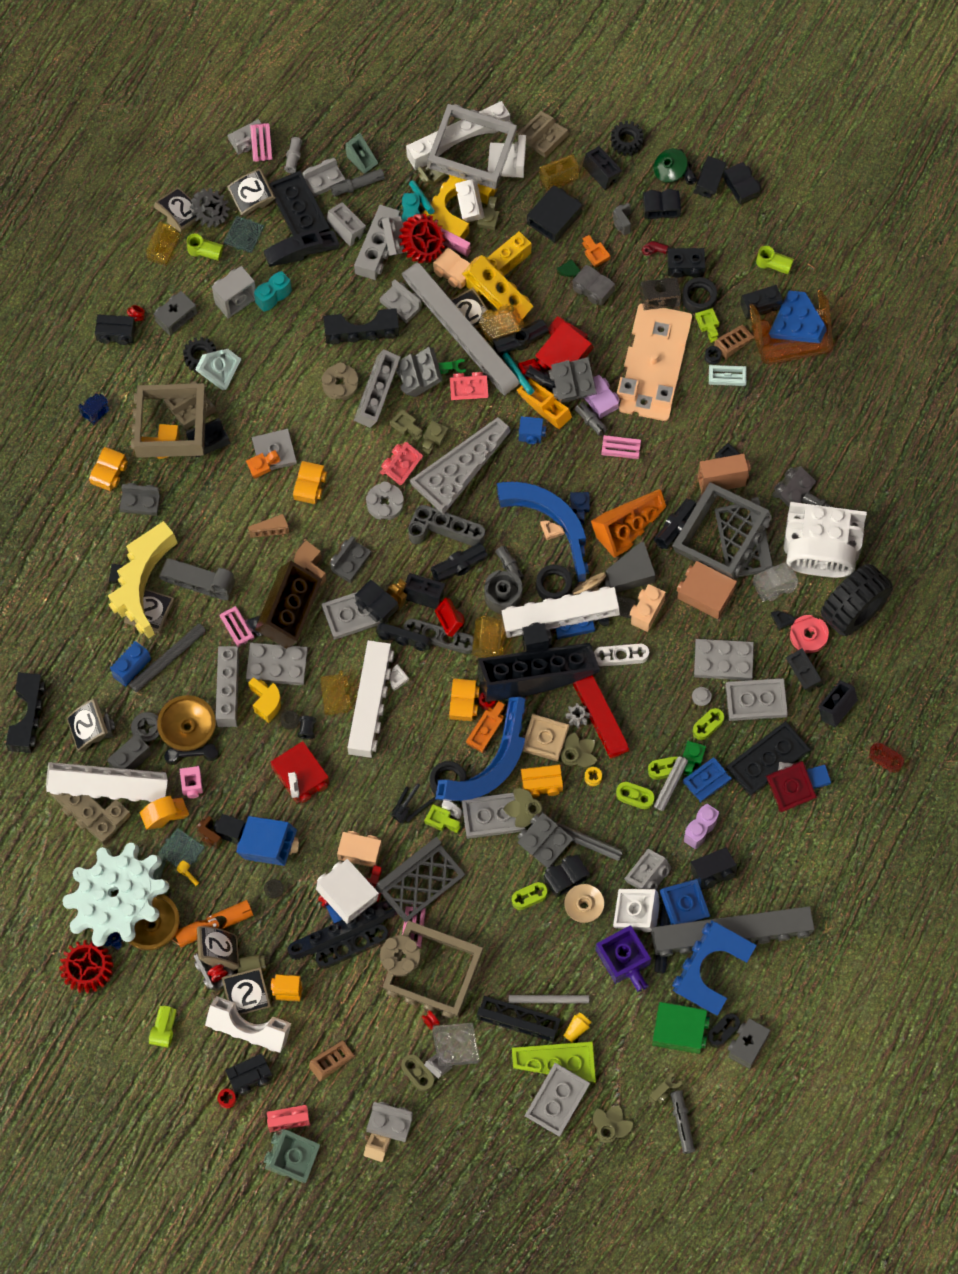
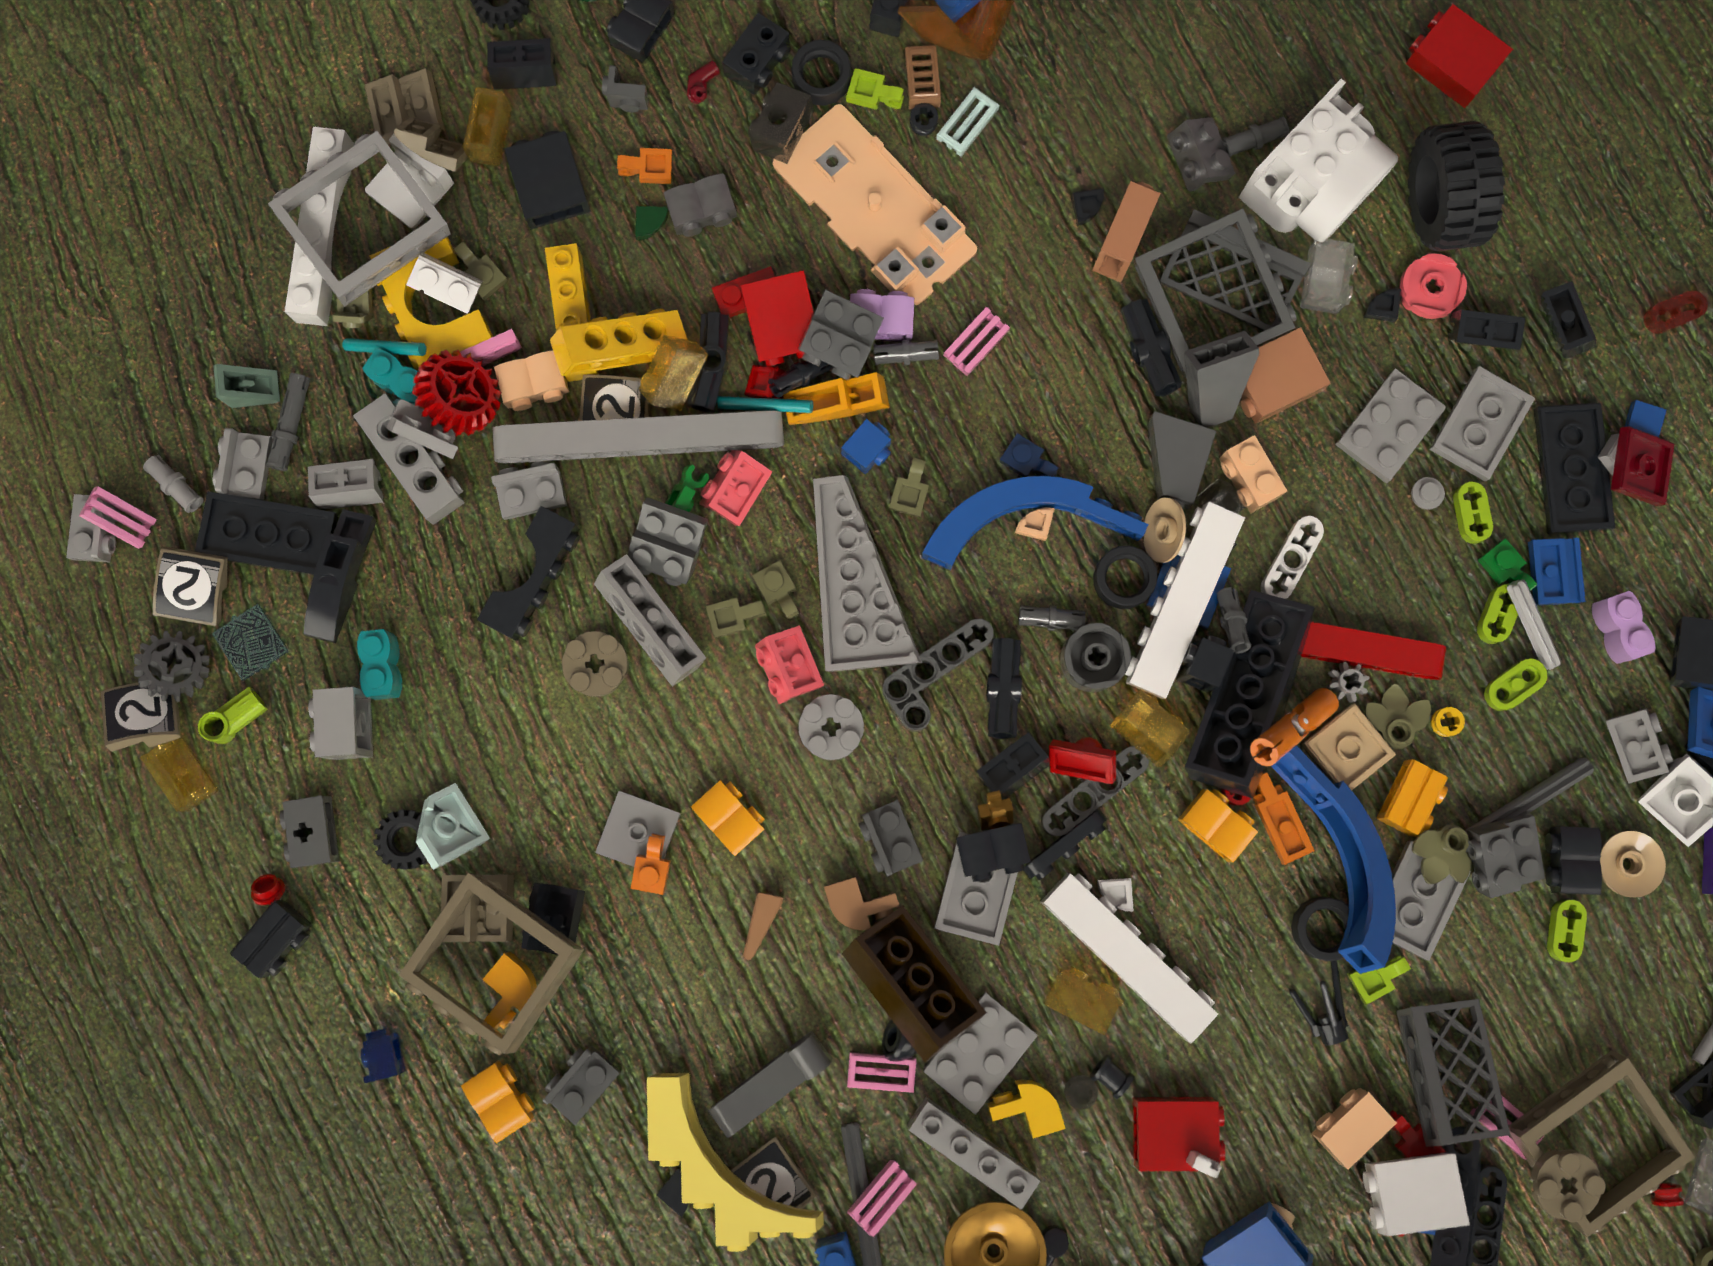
camera: 60 degrees left, 15 degrees up
orange wedge [591,489,666,557] -> none
none -> dark tan slope [394,117,470,172]
none -> bright pink tile [847,1160,917,1237]
none -> olive plate [889,458,929,518]
none -> dark grey slope [1184,331,1259,428]
none -> dark grey pin [1216,587,1251,654]
none -> orange piece [1250,688,1339,766]
none -> red brick [1405,4,1513,108]

